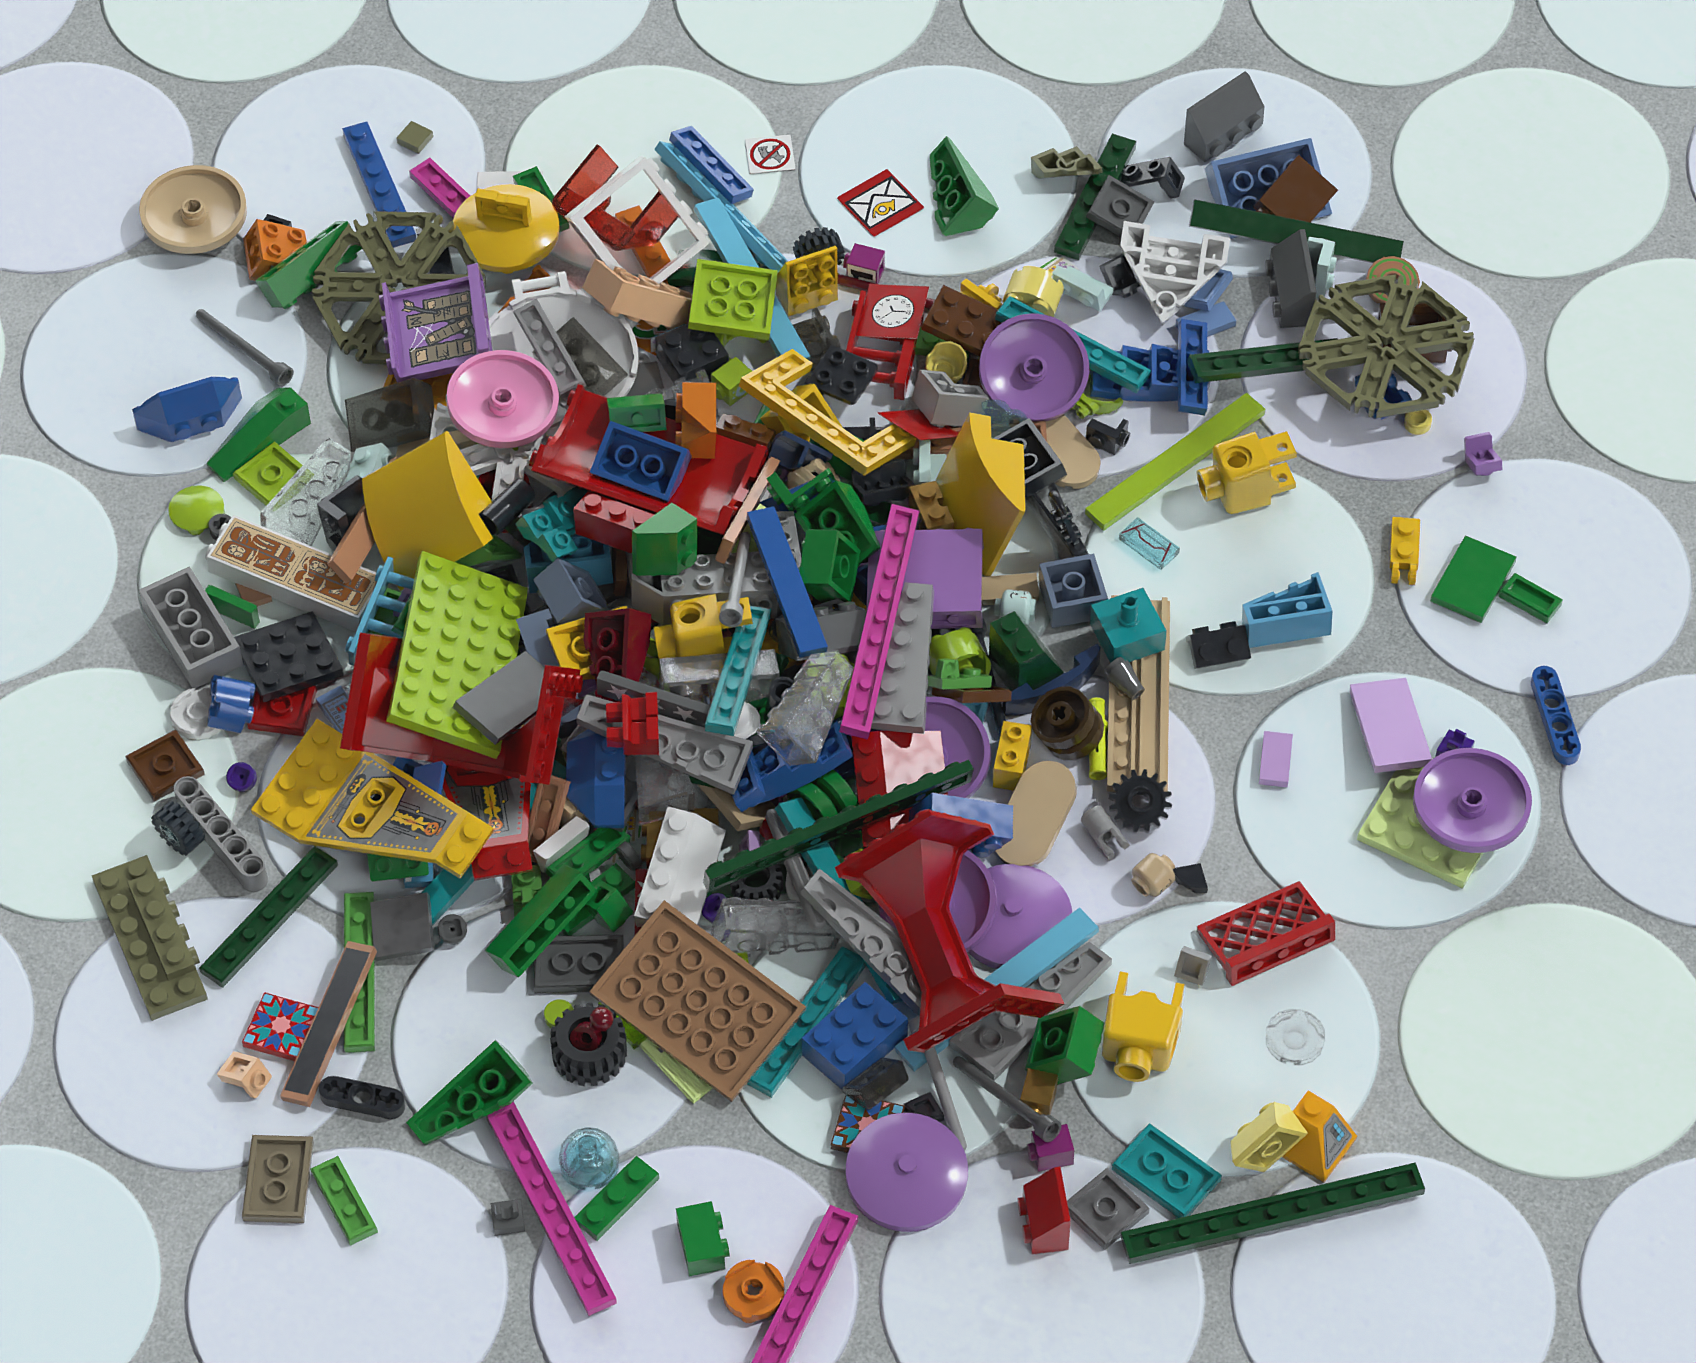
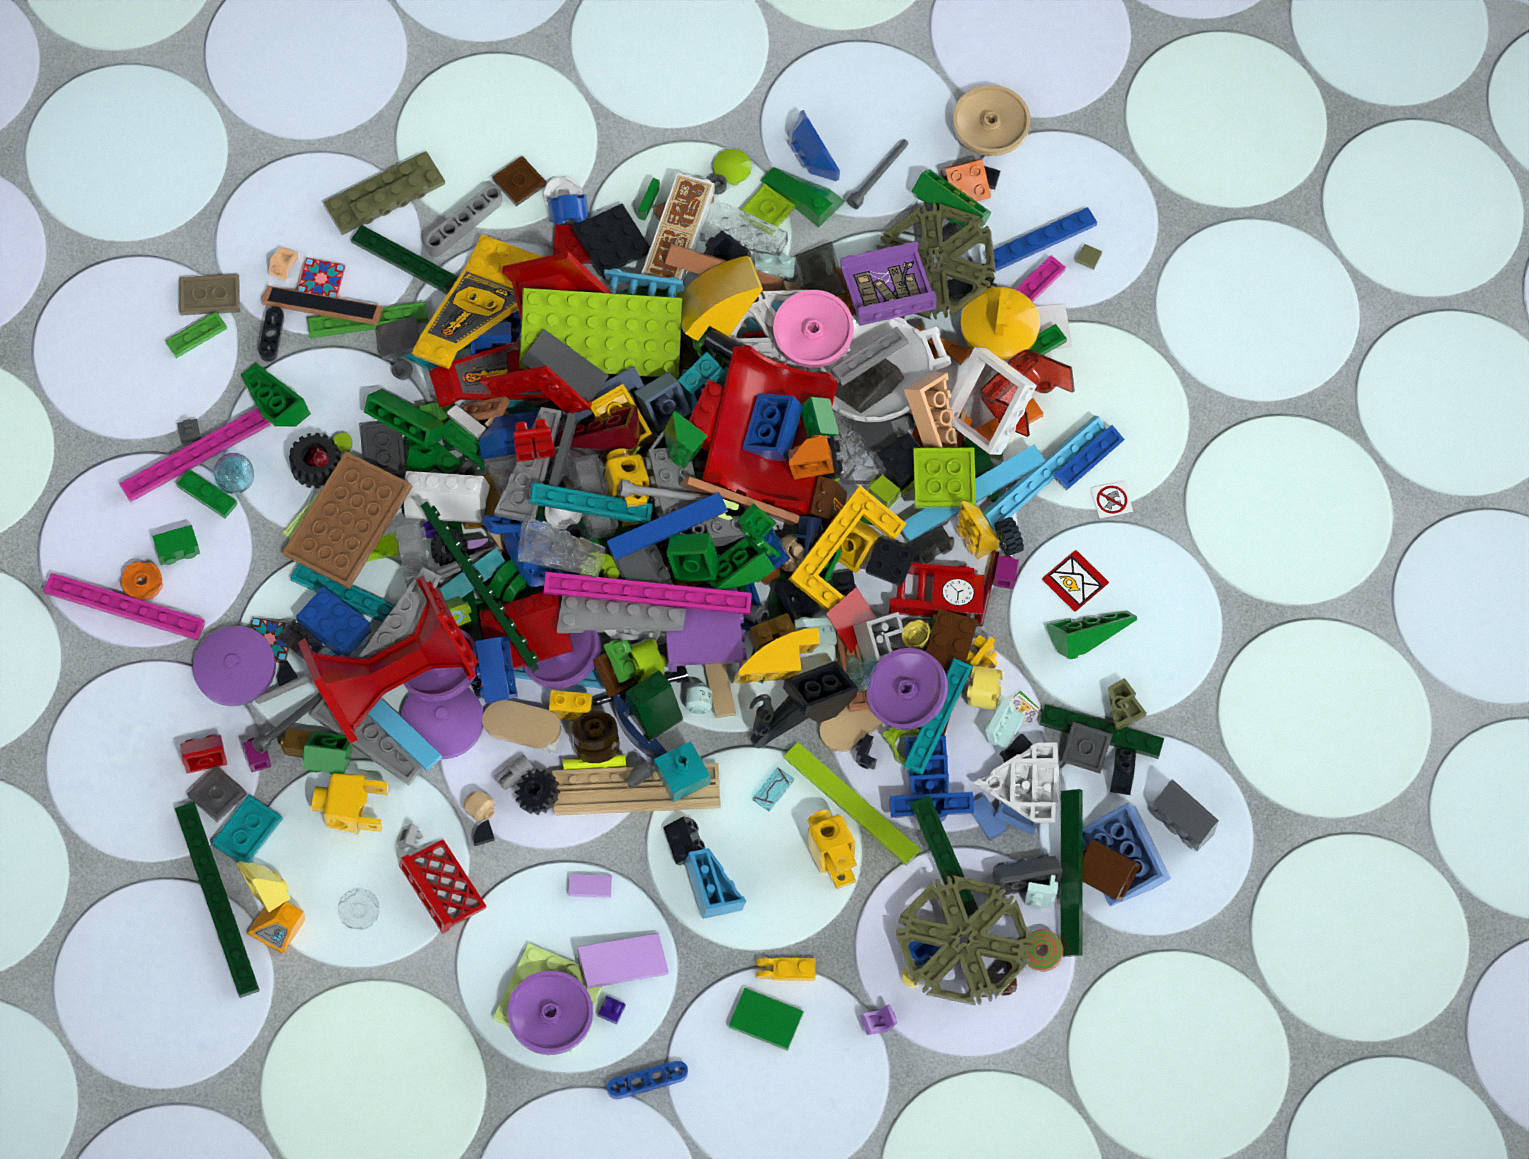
camera: 80 degrees right, 10 degrees up
light grey brick [139,566,244,688] -> none
black wheel [151,801,205,856] -> none
dark purple tile [226,762,257,792] -> none
sand blue brick [1038,553,1108,628] -> none
green tile [1499,573,1563,624] -> none

